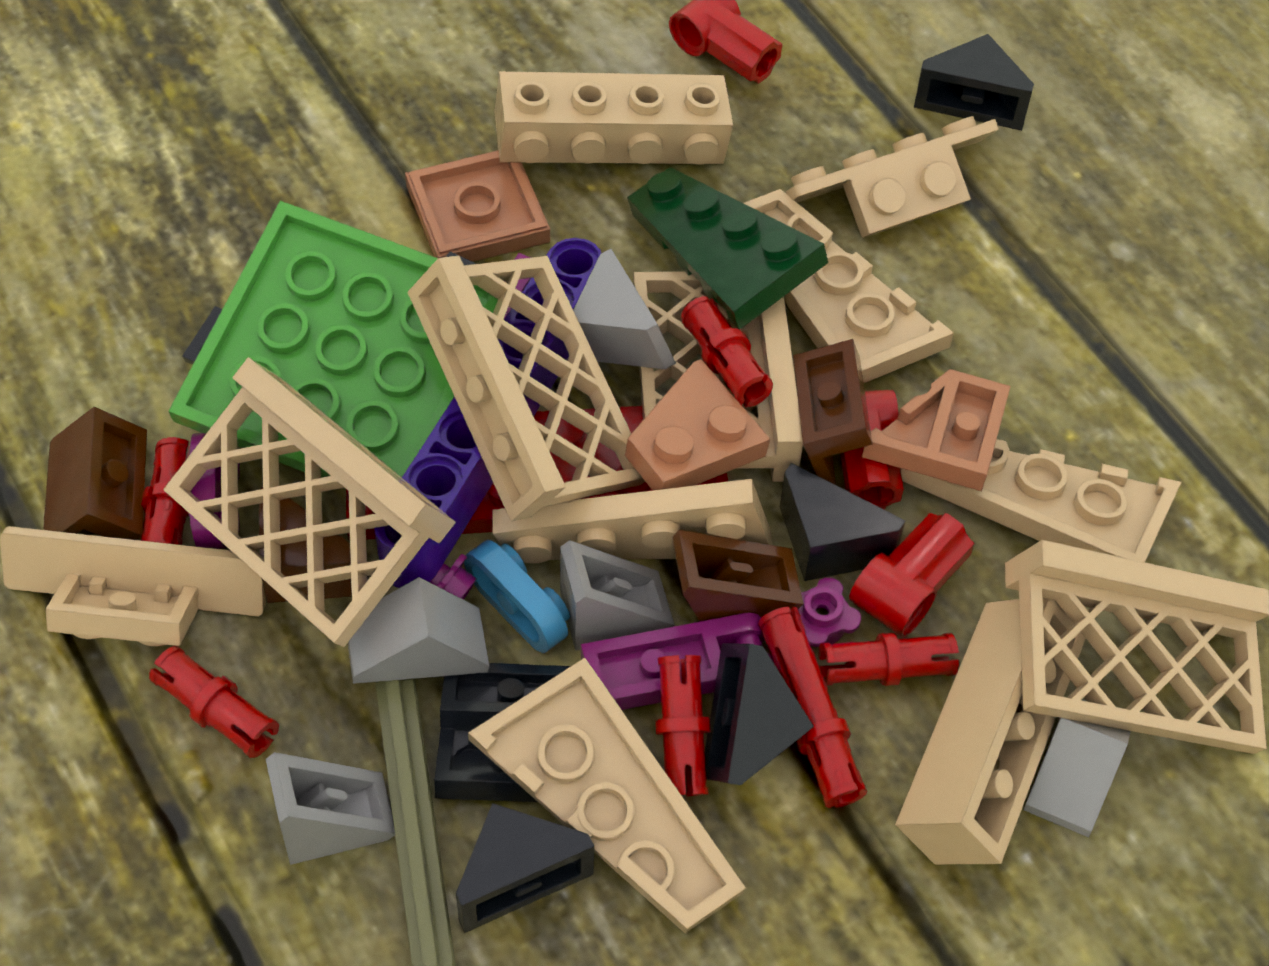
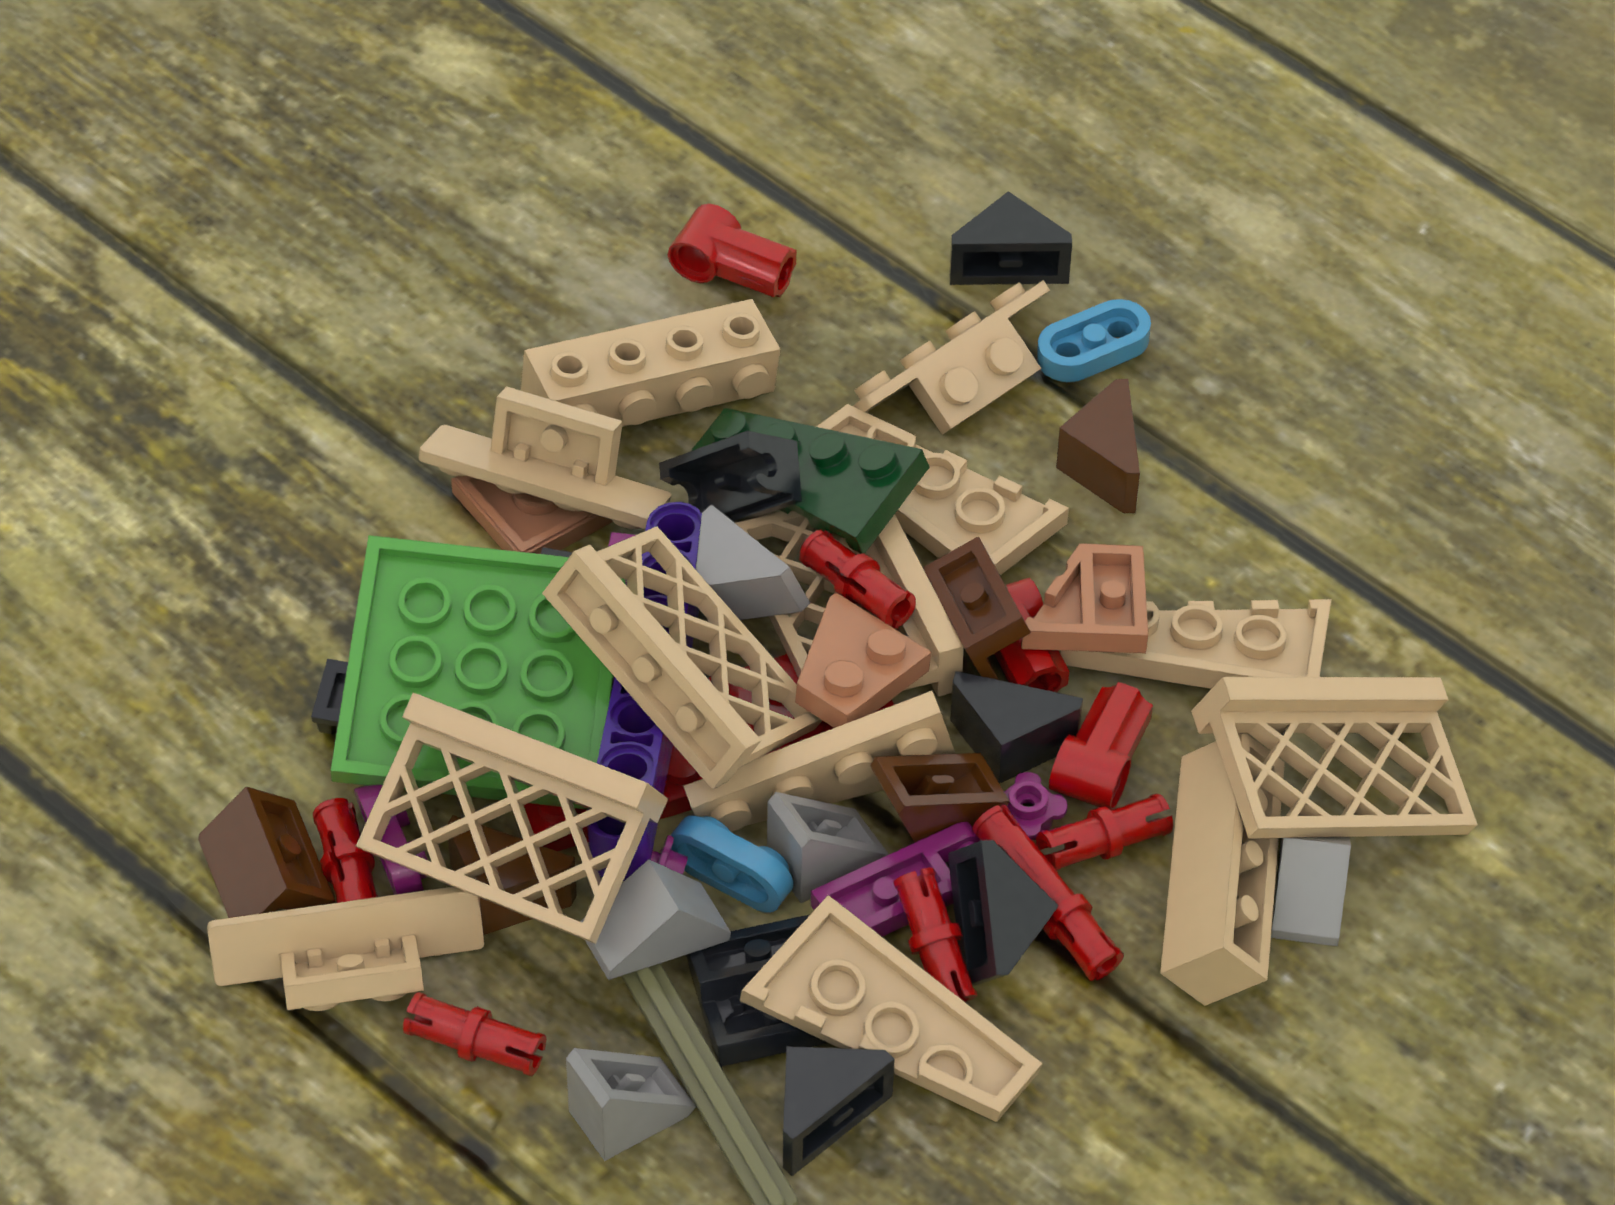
camera: 15 degrees left, 5 degrees down
none -> tan bracket [419,386,672,529]
none -> black hinge [659,431,802,523]
none -> dark azure plate [1037,299,1151,382]
none -> reddish brown slope [1056,379,1140,513]

